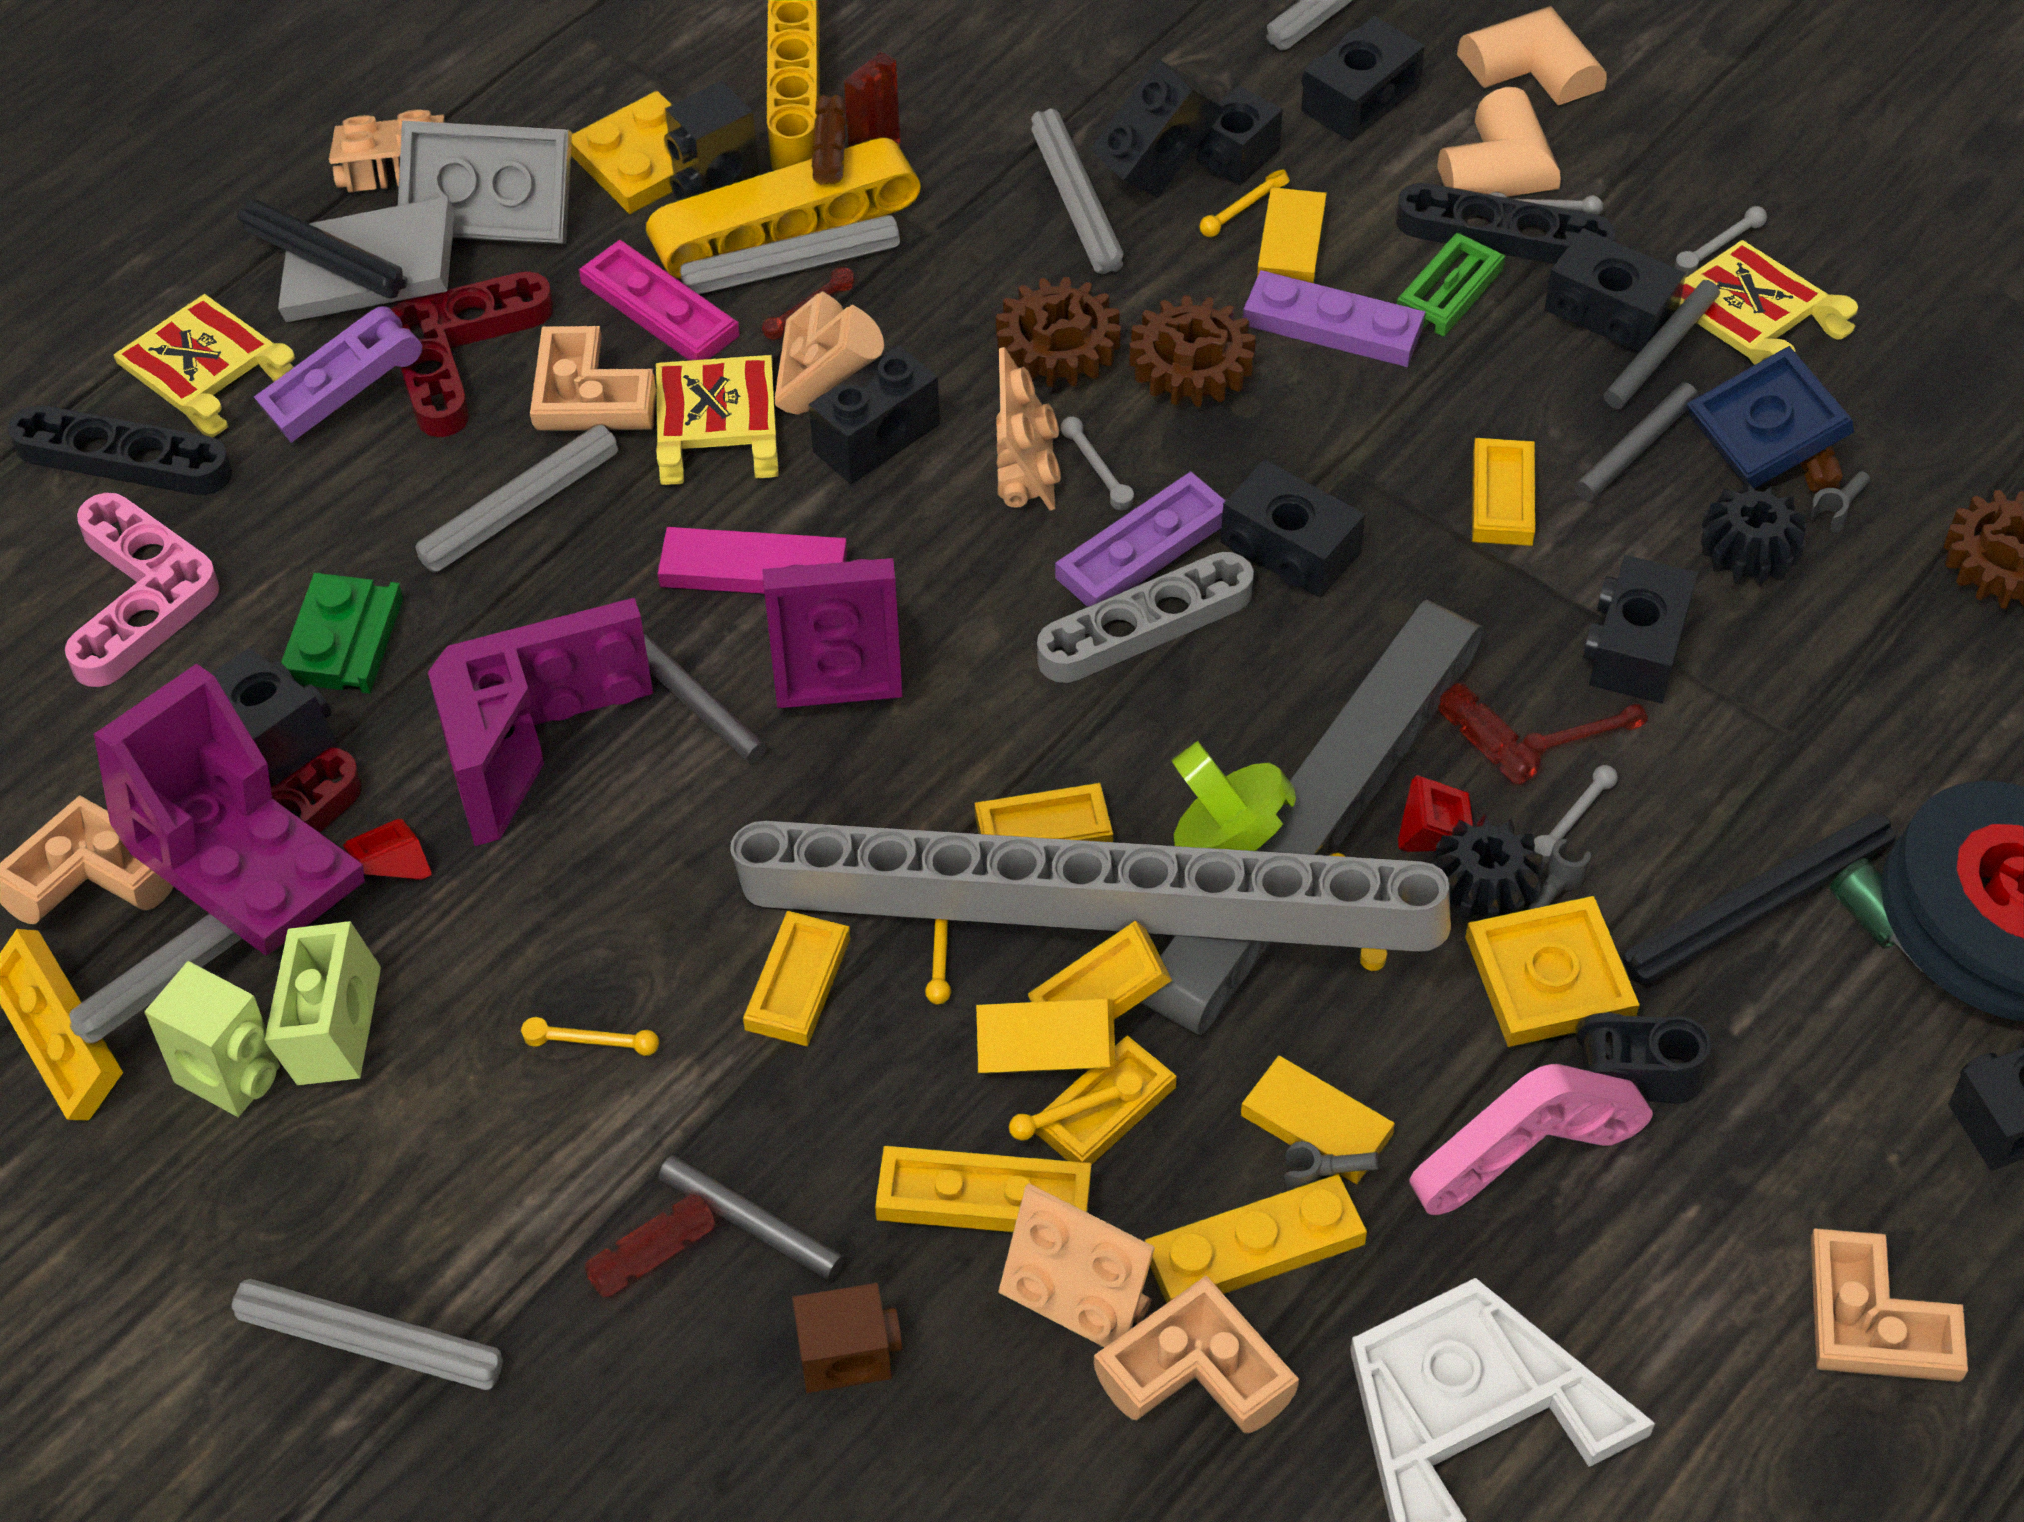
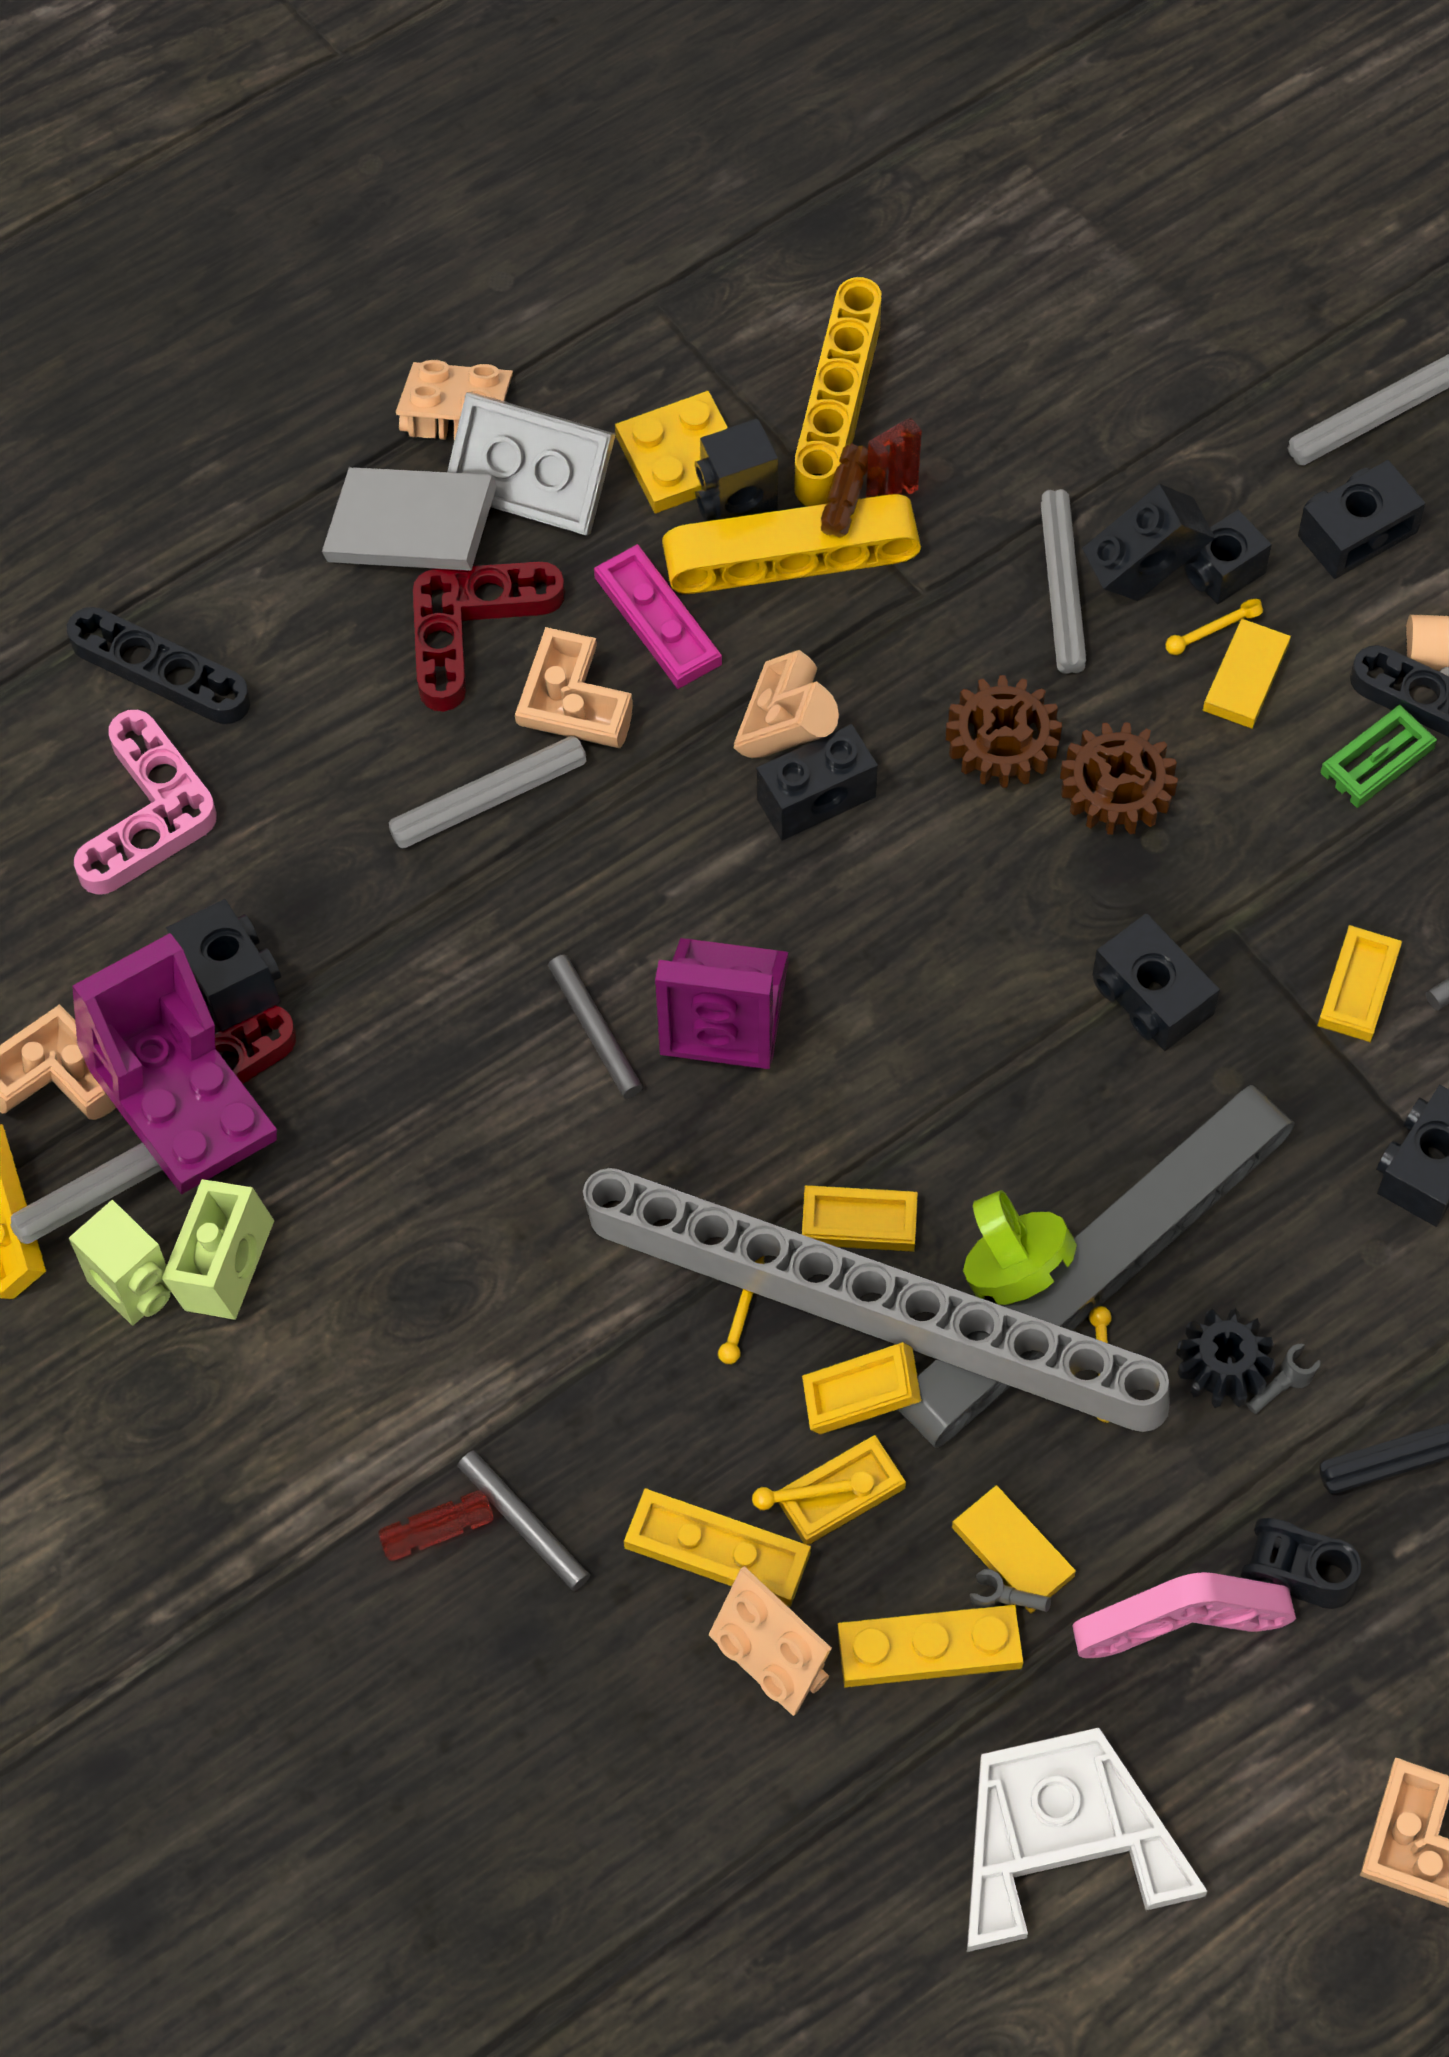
camera: 15 degrees right, 10 degrees up
light yellow flag [113,294,295,437] -> none
light grey axle [232,1279,503,1390] -> none
black axle [237,199,408,299] -> none
medium lavender plate [254,306,422,443] -> none
green plate [281,573,403,694] -> none
red slope [342,818,432,879] -> none
magenta bracket [428,597,653,846] -> none
yellow hinge [521,1017,659,1056] -> none
light yellow flag [656,355,779,485] -> none
dark pink tile [658,527,847,594] -> none
light grey axle [680,215,900,295] -> none
yellow tile [743,911,850,1047] -> none
clear red hinge [762,267,854,340] -> none
reddish brown brick [792,1283,902,1393] -> none
yellow tile [976,998,1116,1074] -> none
light nougat hinge [996,347,1061,510] -> none
light grey beam [1037,552,1254,683] -> none
medium lavender plate [1055,471,1225,607] -> none
light grey hinge [1060,416,1134,510] -> none
light nougat brick [1094,1276,1299,1433] -> none
medium lavender plate [1243,270,1425,367] -> none
red slope [1398,775,1473,852] -> none
clear red axle [1438,683,1541,785] -> none
yellow plate [1465,896,1639,1047] -> none
clear red hinge [1522,704,1648,757] -> none
light grey hinge [1534,765,1618,863] -> none

